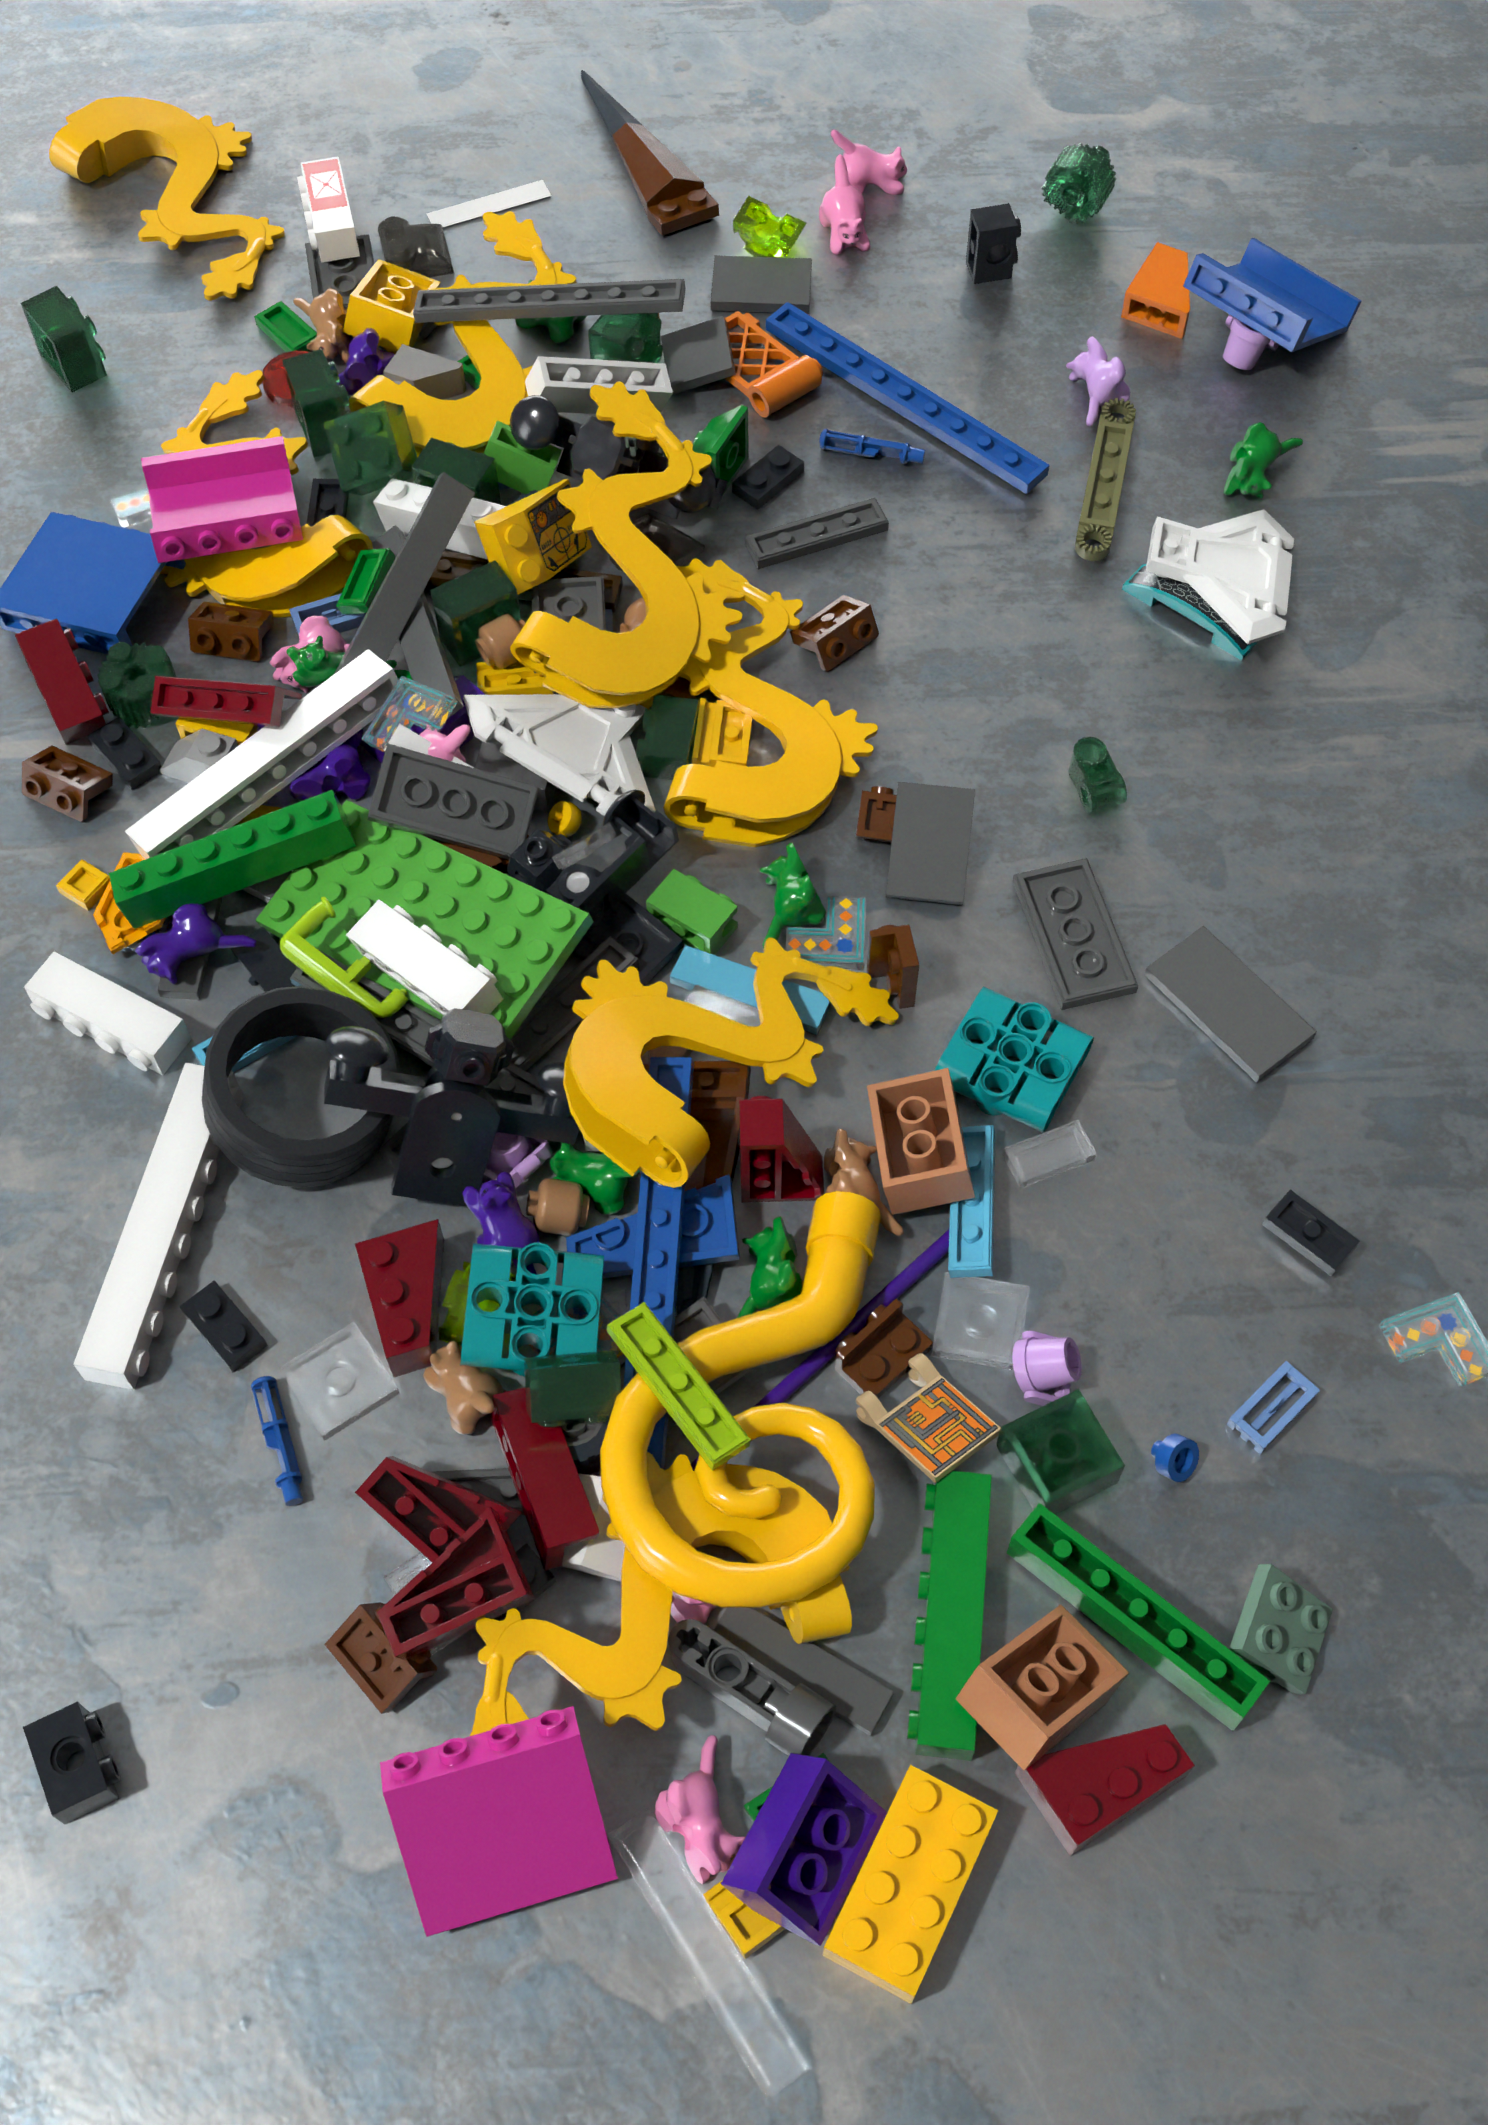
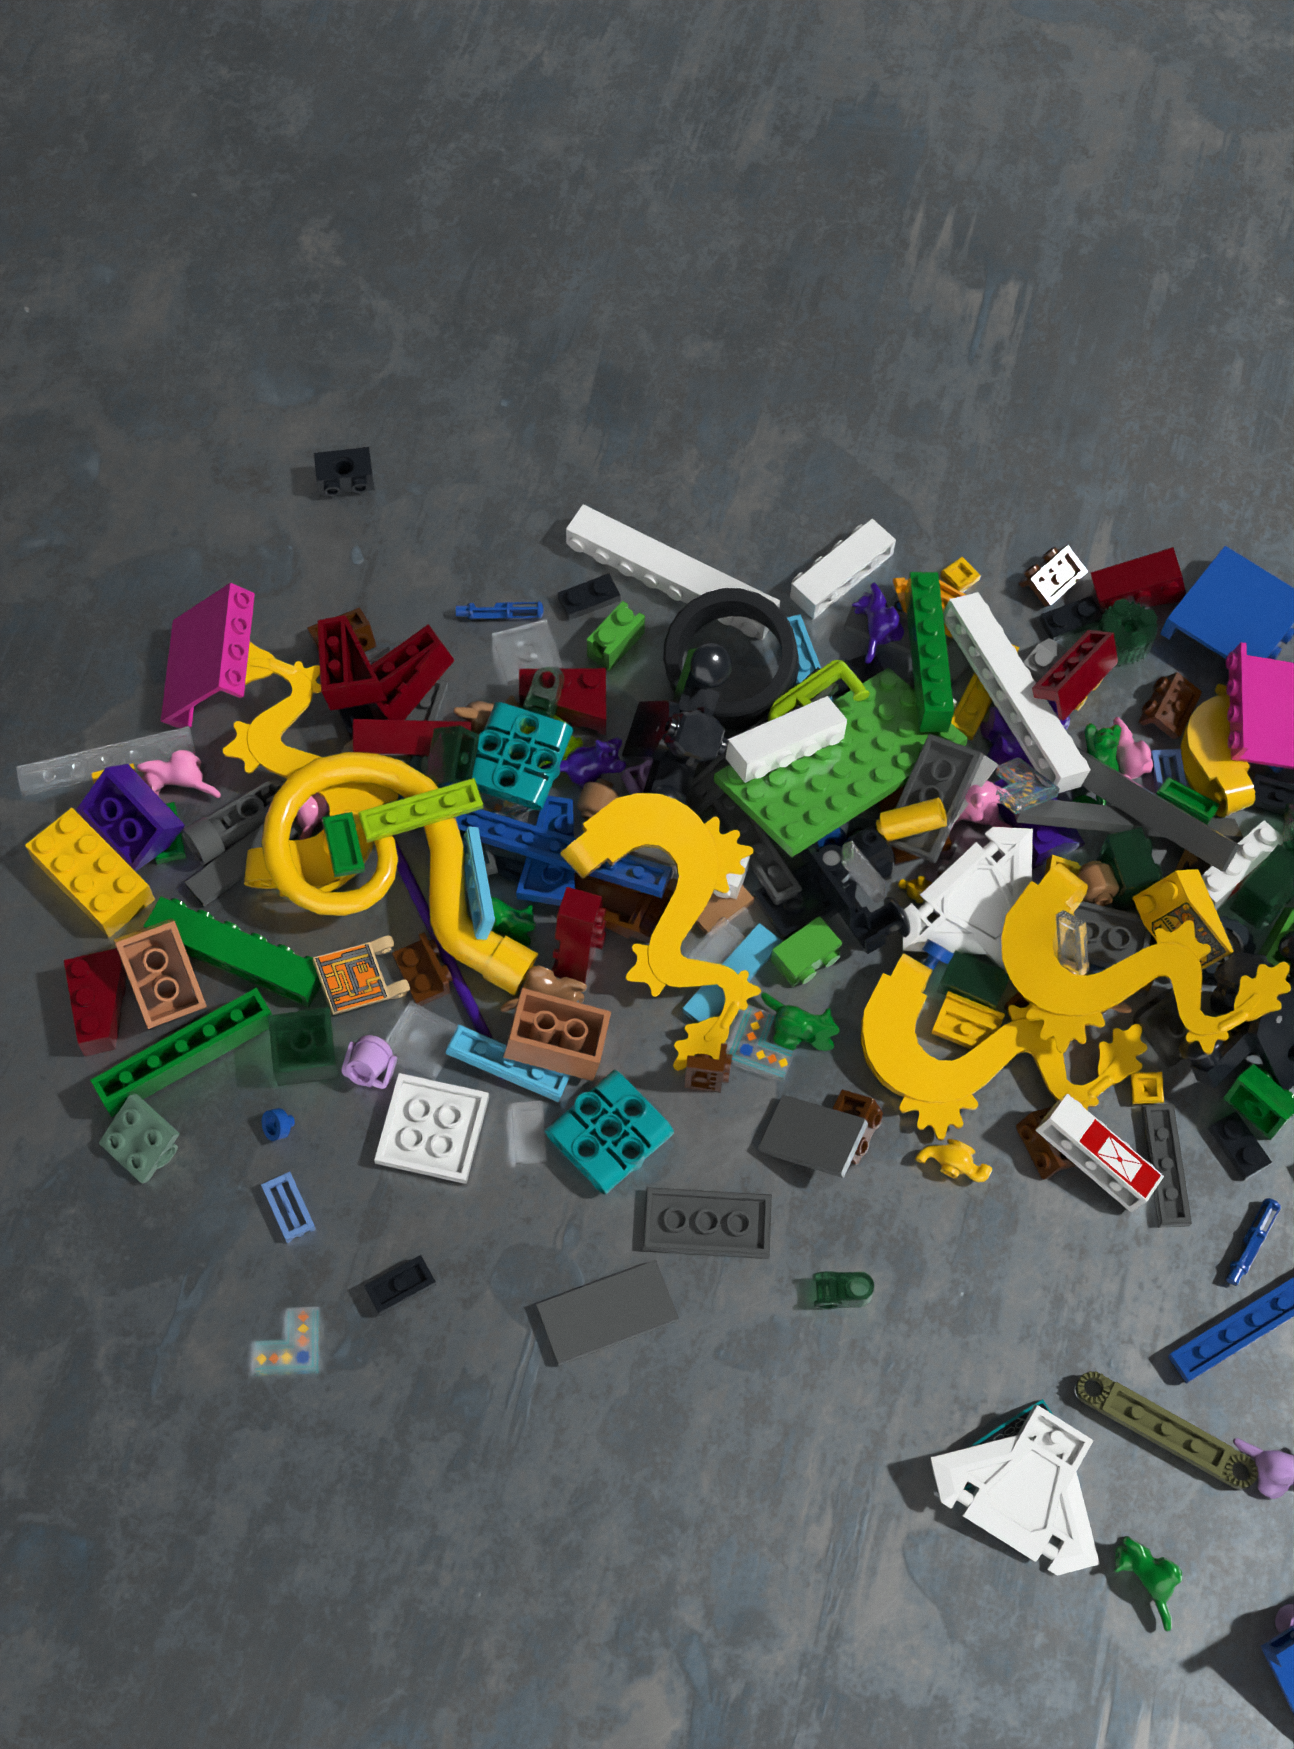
camera: 105 degrees right, 5 degrees up
none -> green tile [322,812,365,877]
none -> white plate [374,1073,489,1184]
none -> medium azure tile [462,826,495,940]
none -> piece [522,666,564,719]
none -> bright green brick [587,601,645,672]
none -> yellow brick [876,797,947,842]
none -> yellow piece [915,1139,993,1183]
none -> blue tile [922,939,954,970]
none -> white brick [1035,1094,1164,1213]
none -> clear tile [1056,910,1089,975]
none -> yellow tile [1131,1072,1164,1105]

